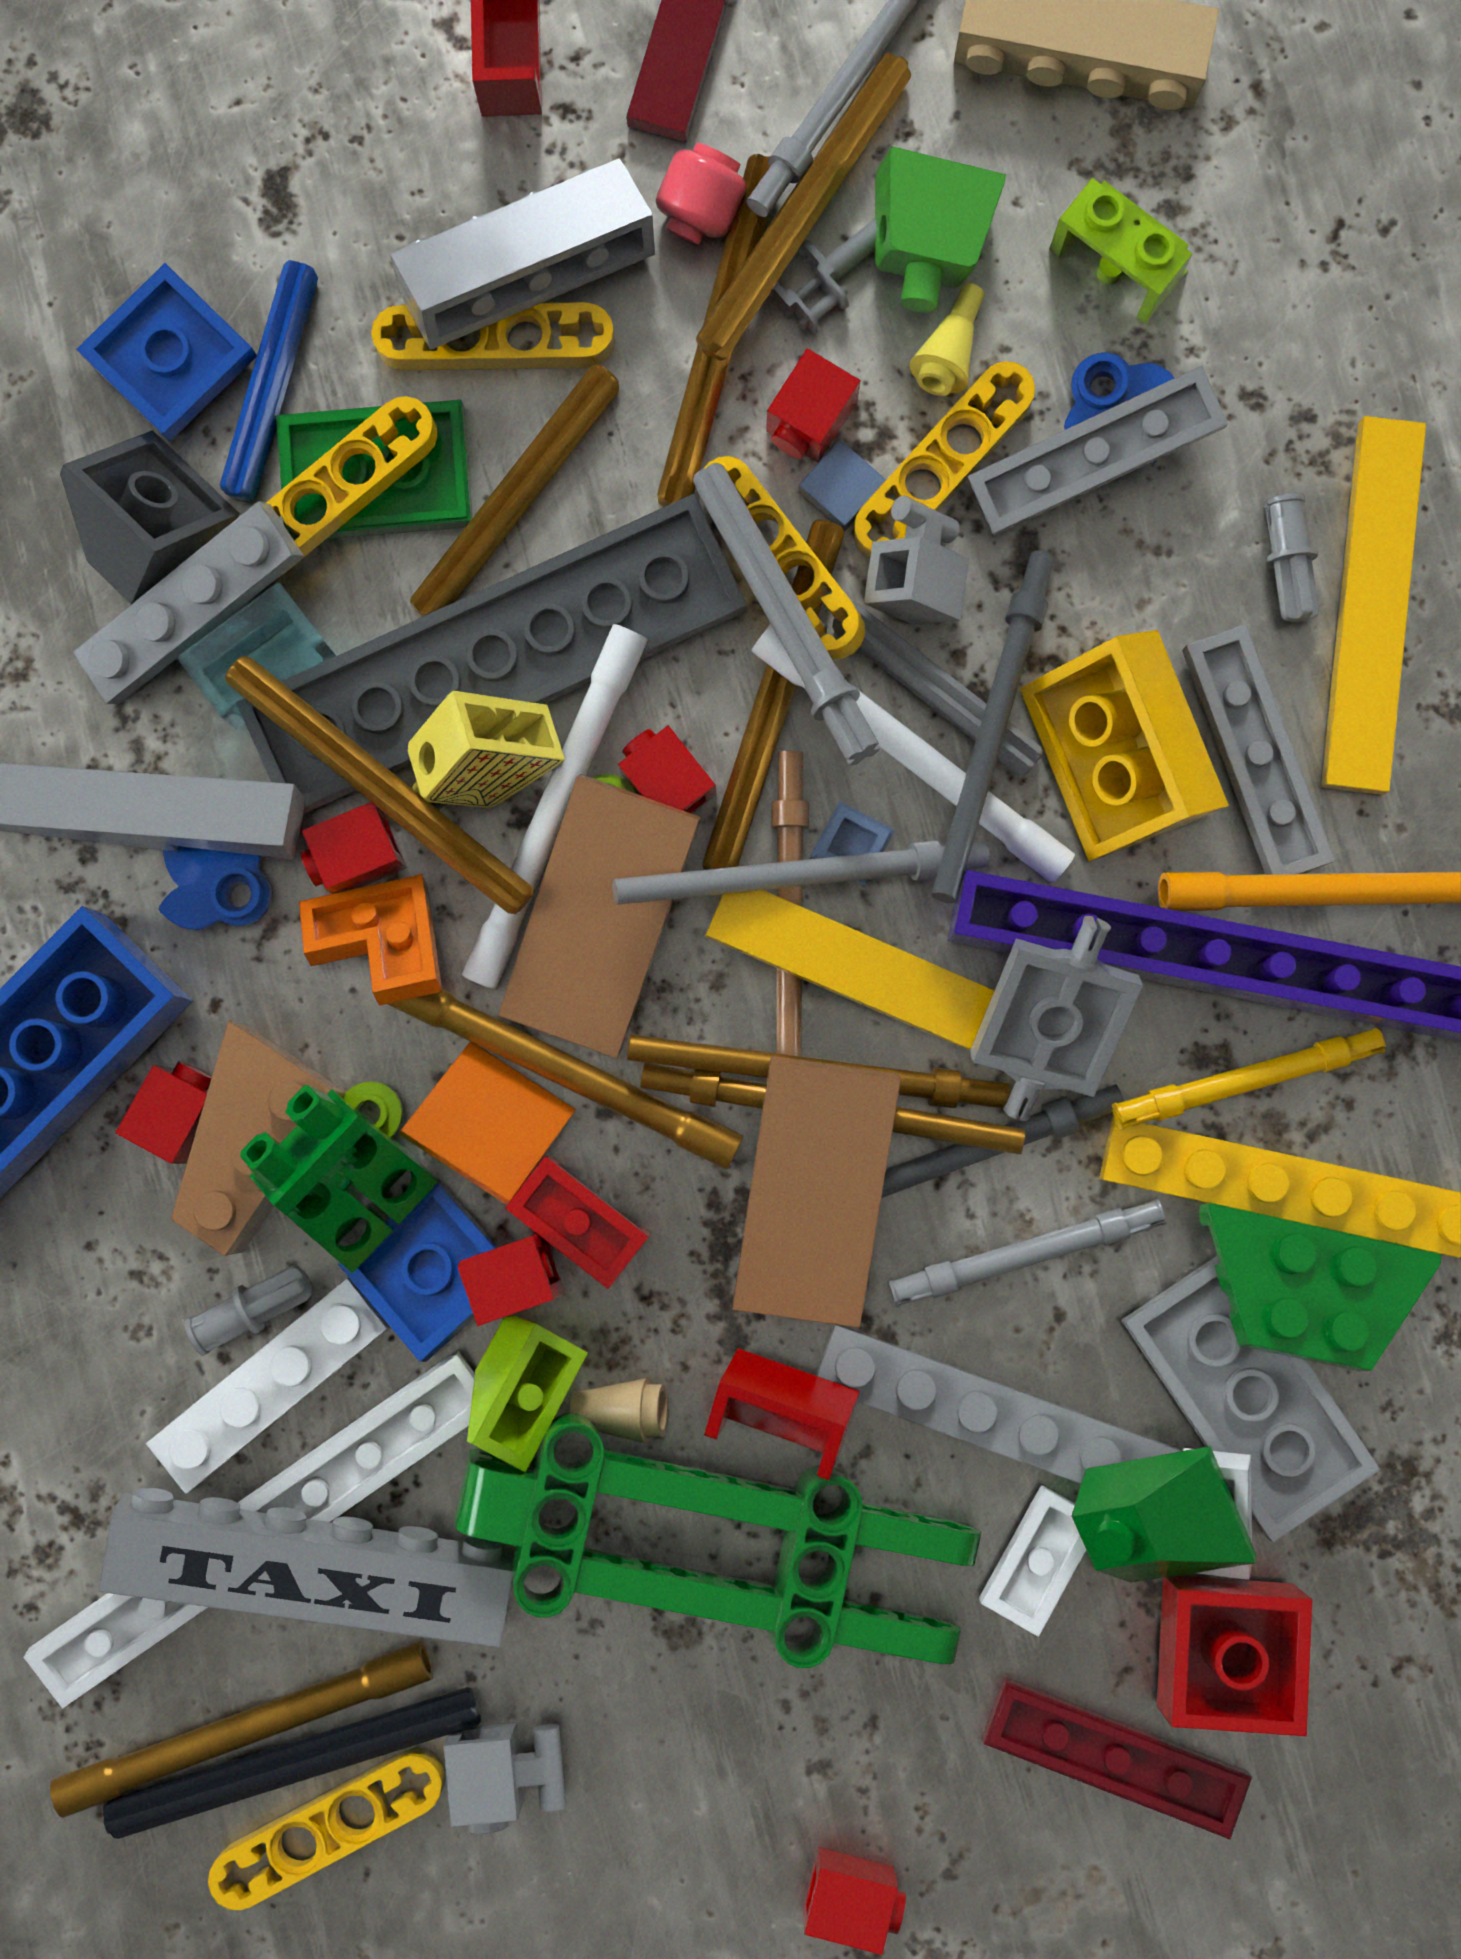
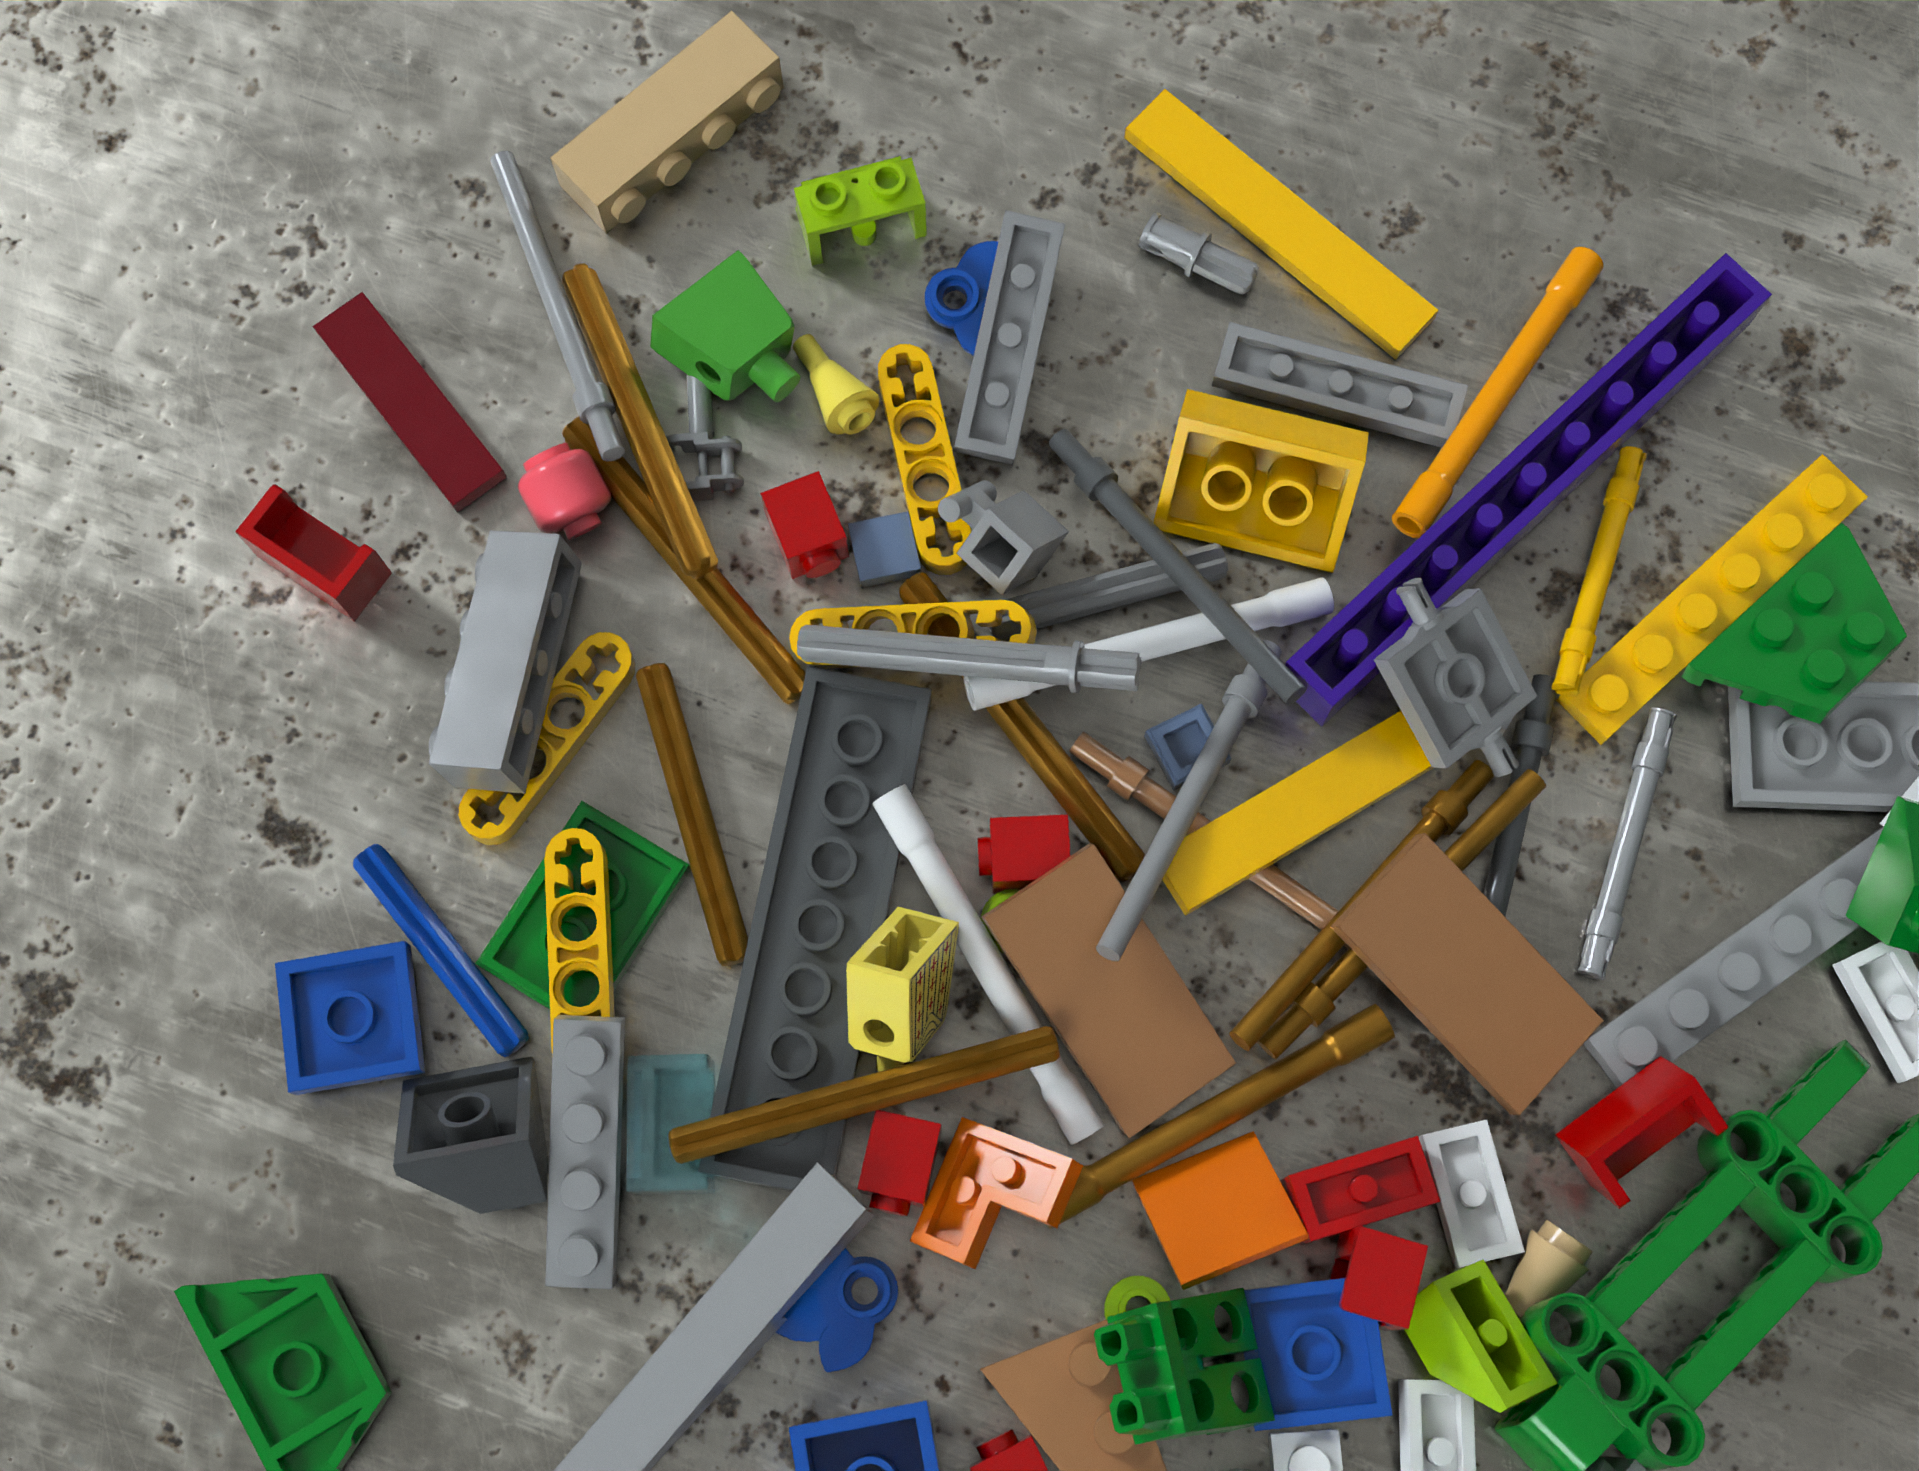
camera: 60 degrees left, 10 degrees down
none -> white plate [1419,1119,1525,1269]

